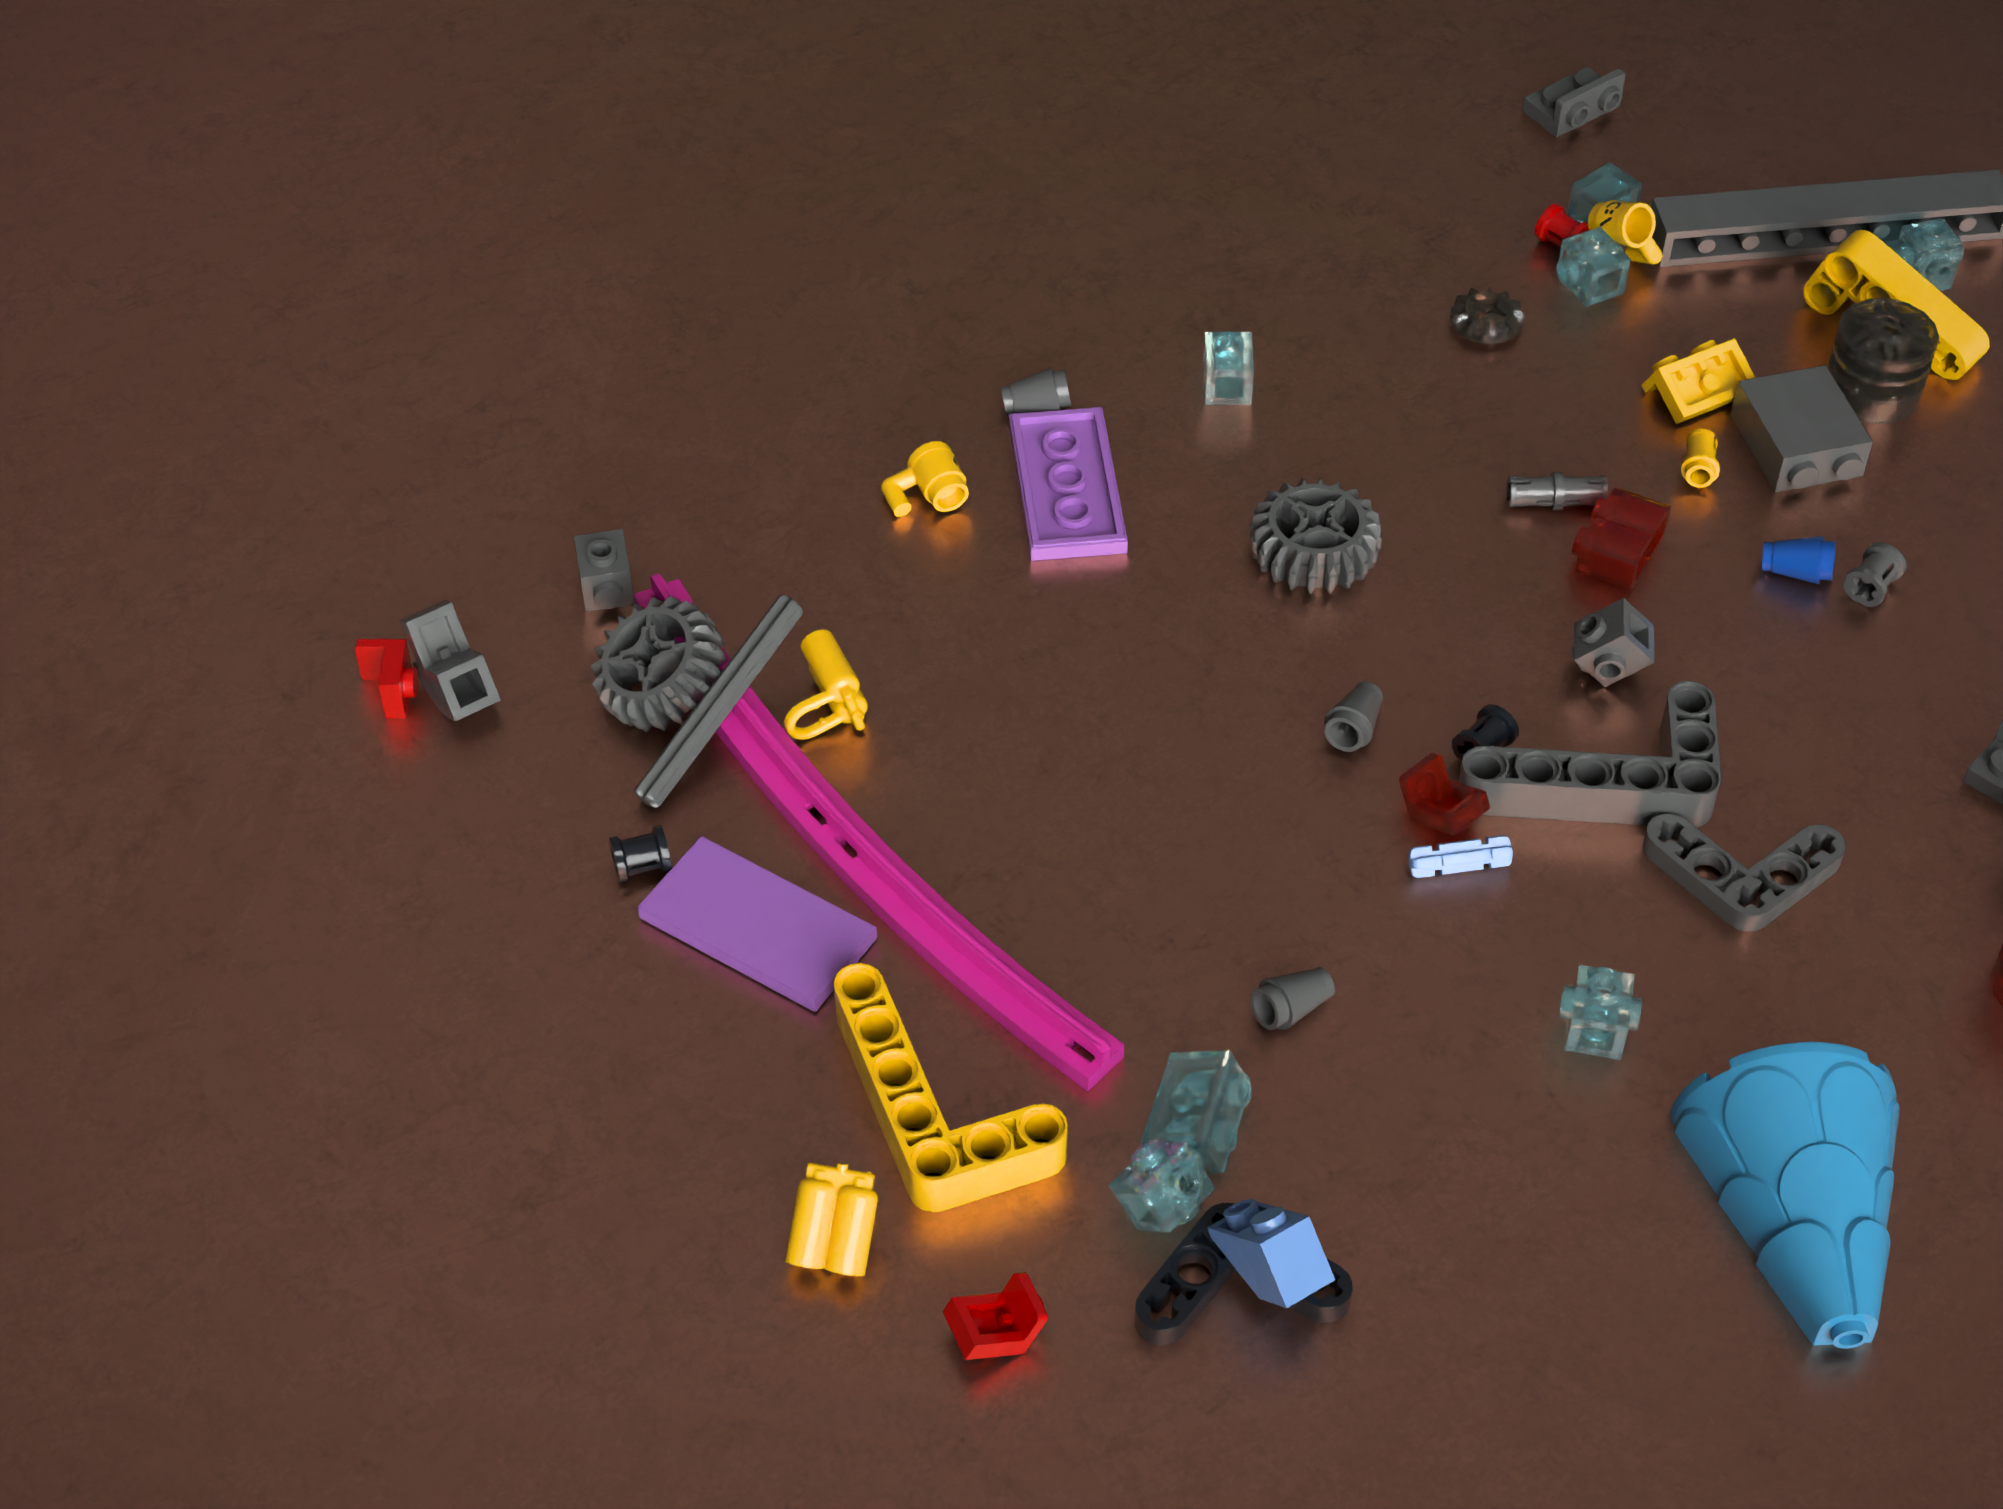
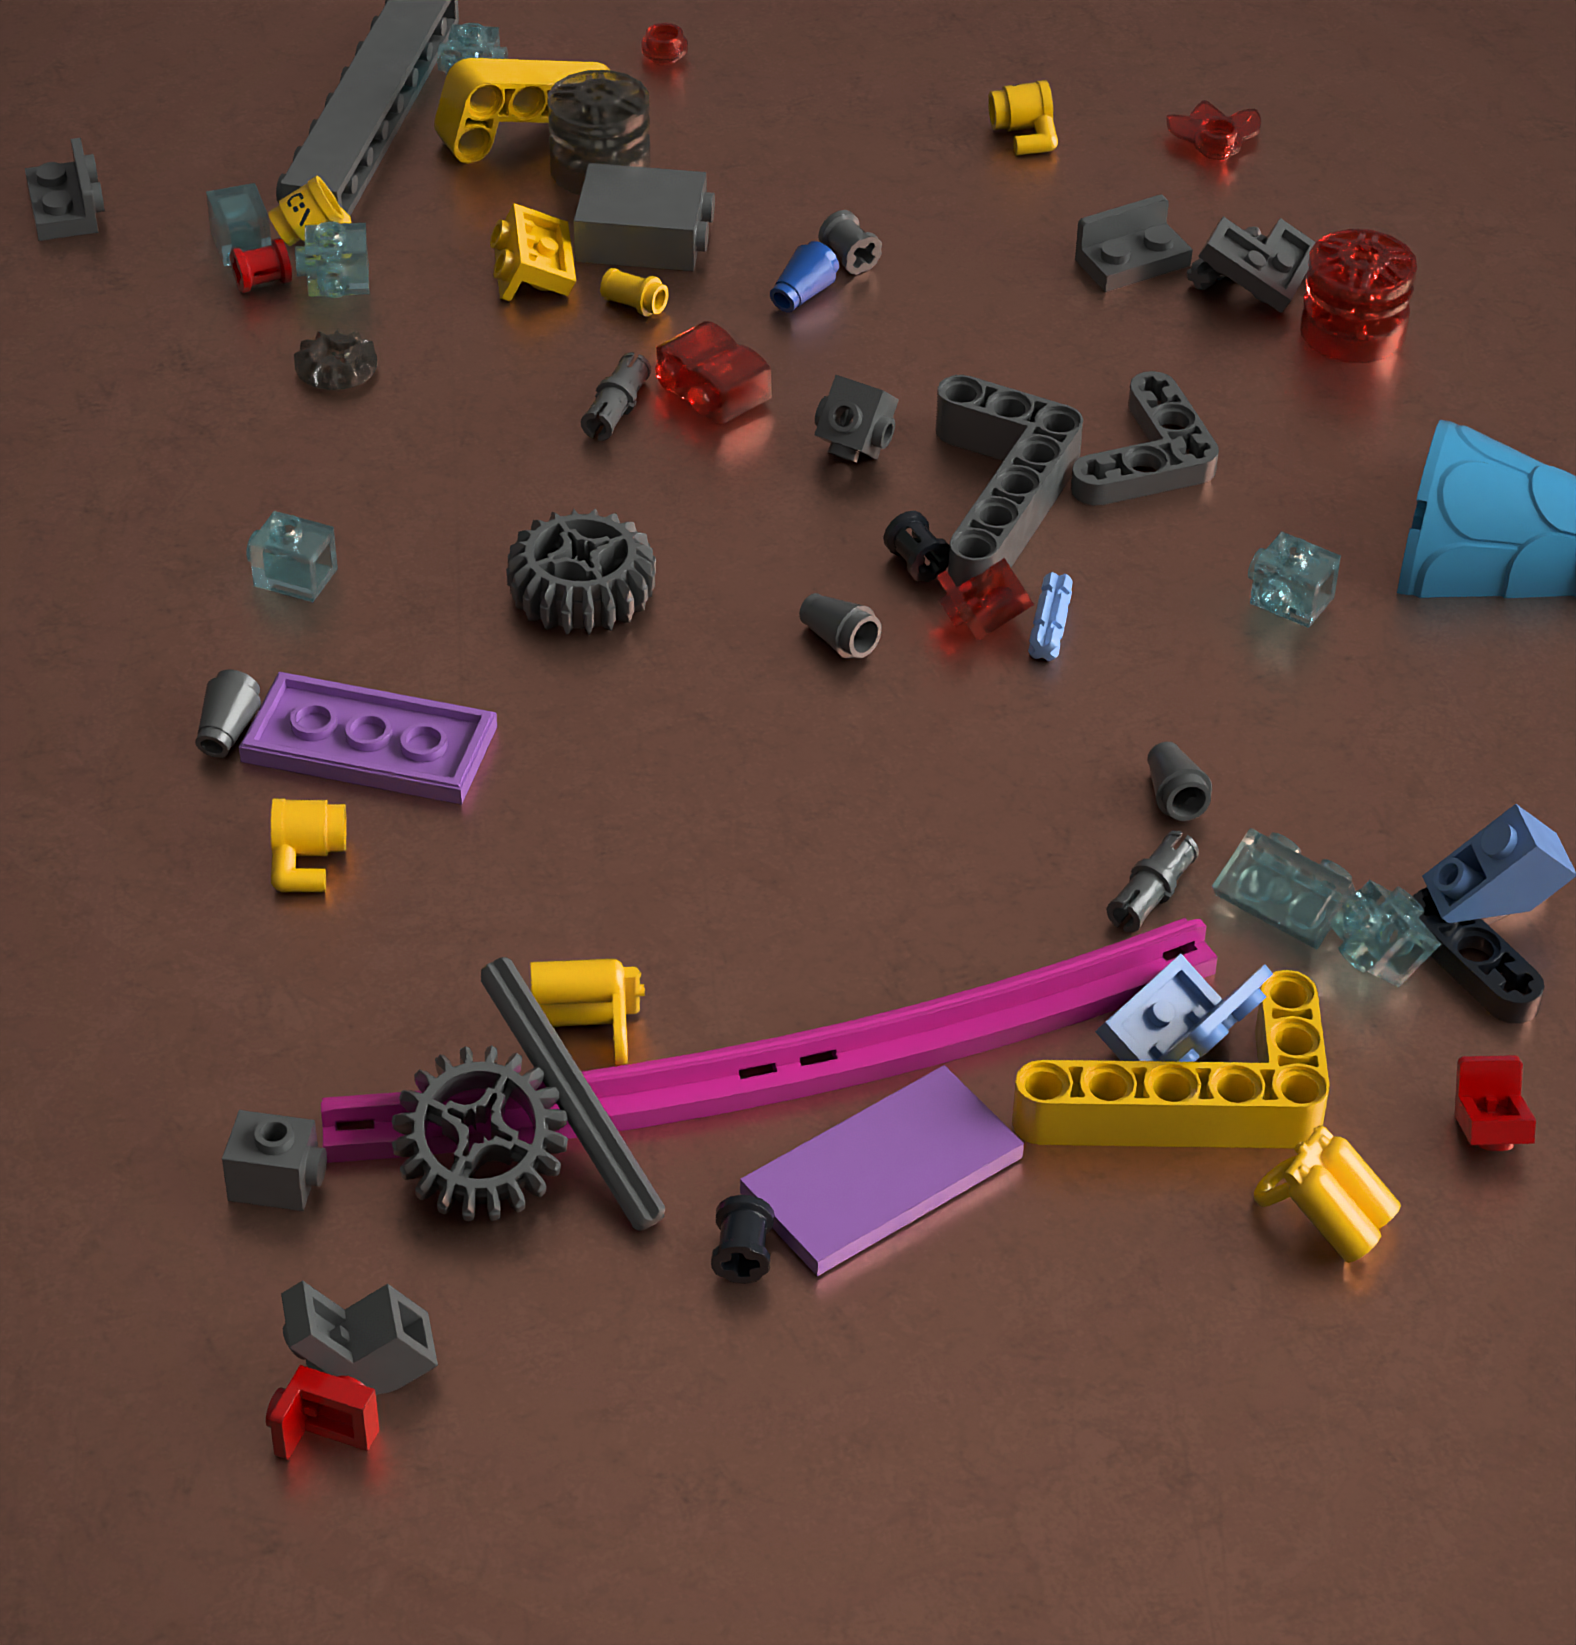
camera: 70 degrees left, 5 degrees down
none -> medium blue bracket [1095,954,1273,1062]
none -> dark grey pin [1106,831,1199,933]

